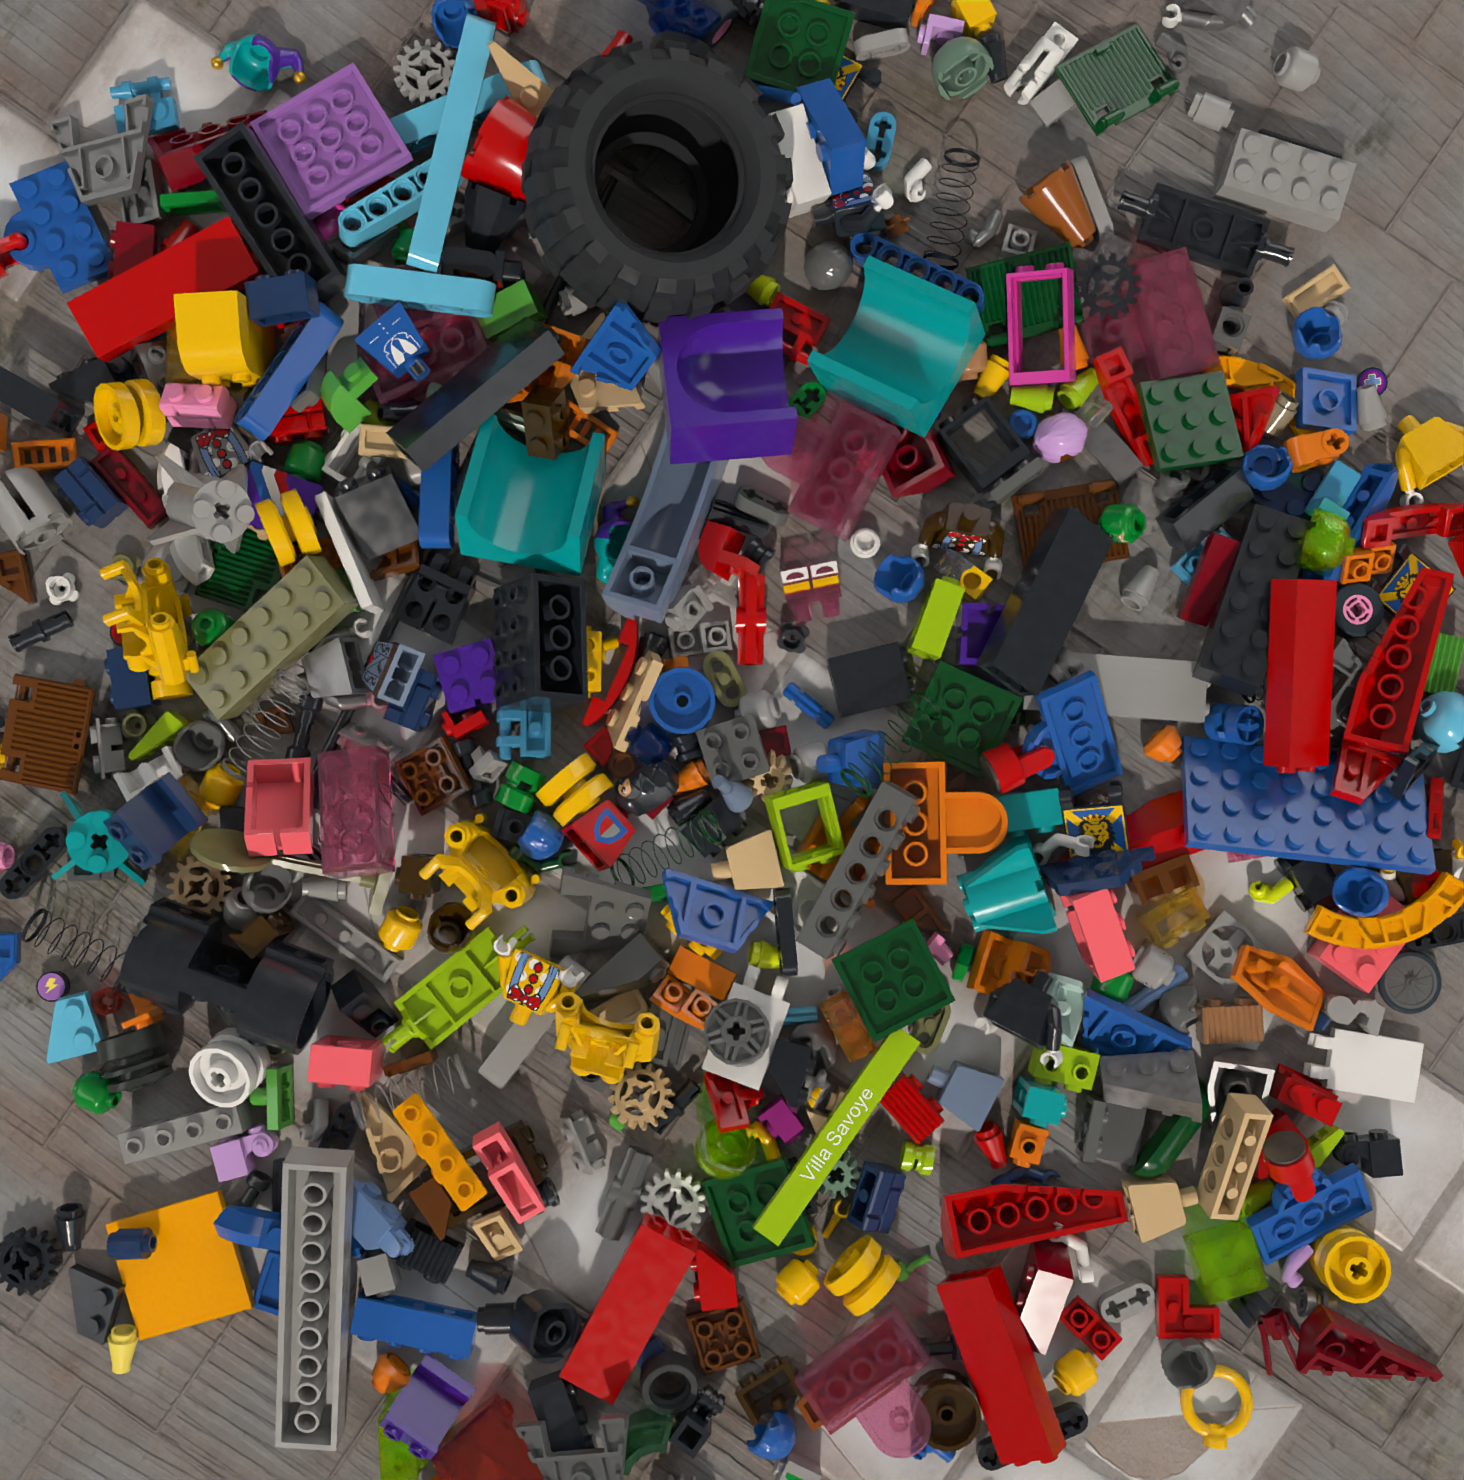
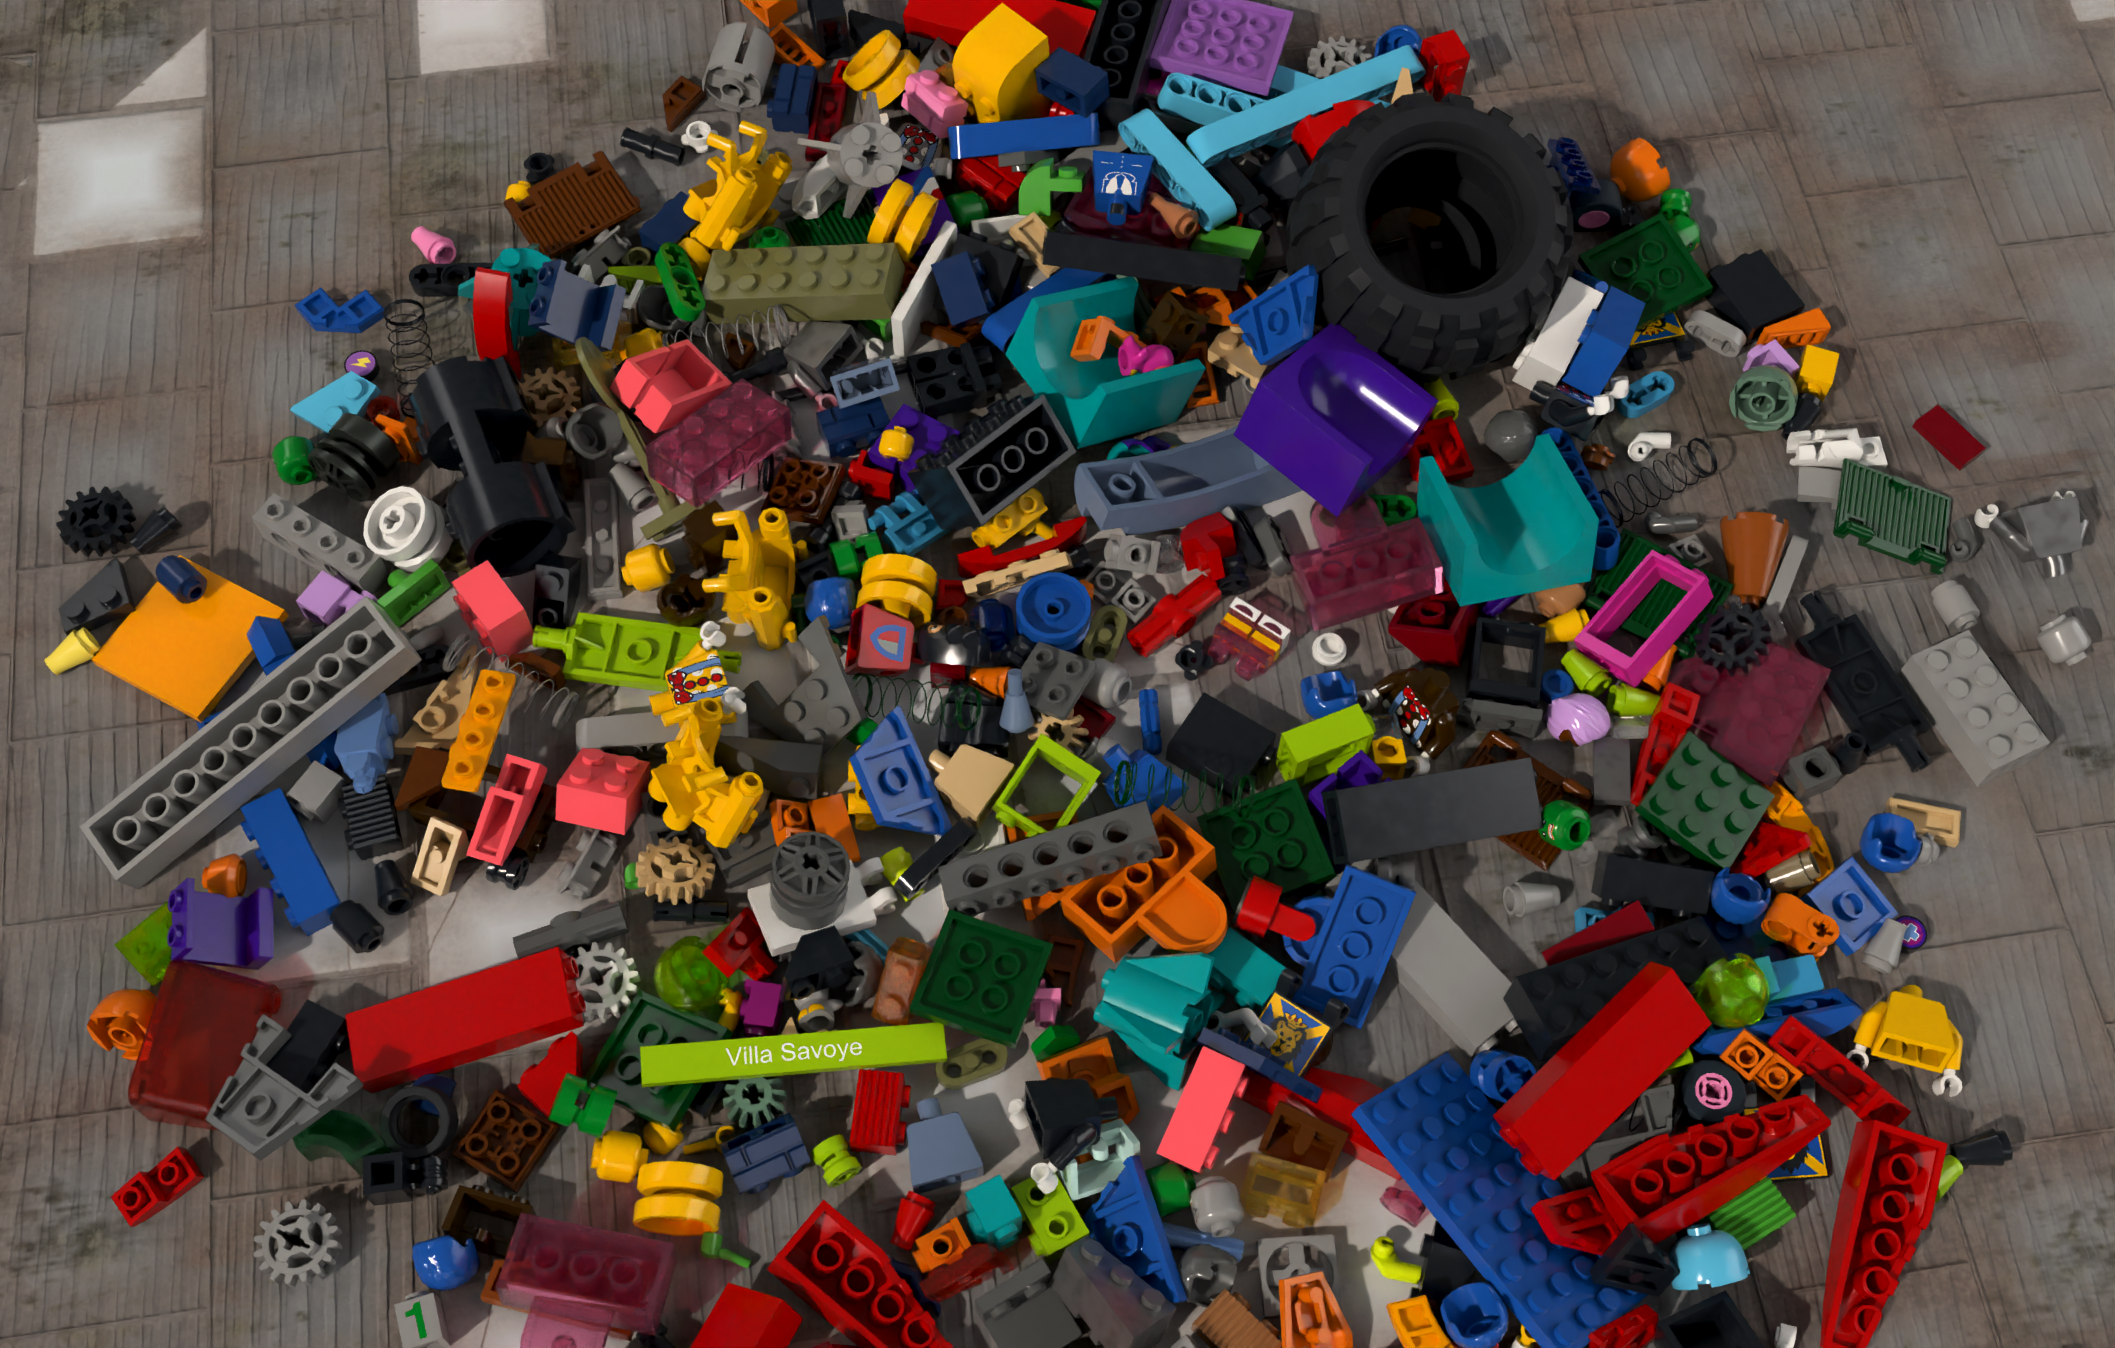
camera: 40 degrees right, 25 degrees down
black brick [509,1289,581,1364] -> none
orange cone [1143,724,1183,763] -> none
none -> red slope [473,267,522,380]
none -> green wheel [548,1073,618,1138]
none -> coral brick [555,747,650,835]
none -> green beam [654,242,705,322]
none -> yellow piece [878,426,914,462]
none -> clear red wing [919,1243,1014,1303]
none -> dark blue brick [931,251,996,330]
none -> orange bracket [1070,316,1148,362]
none -> dark pink animal [1118,335,1174,376]
none -> nougat cone [1148,192,1199,239]

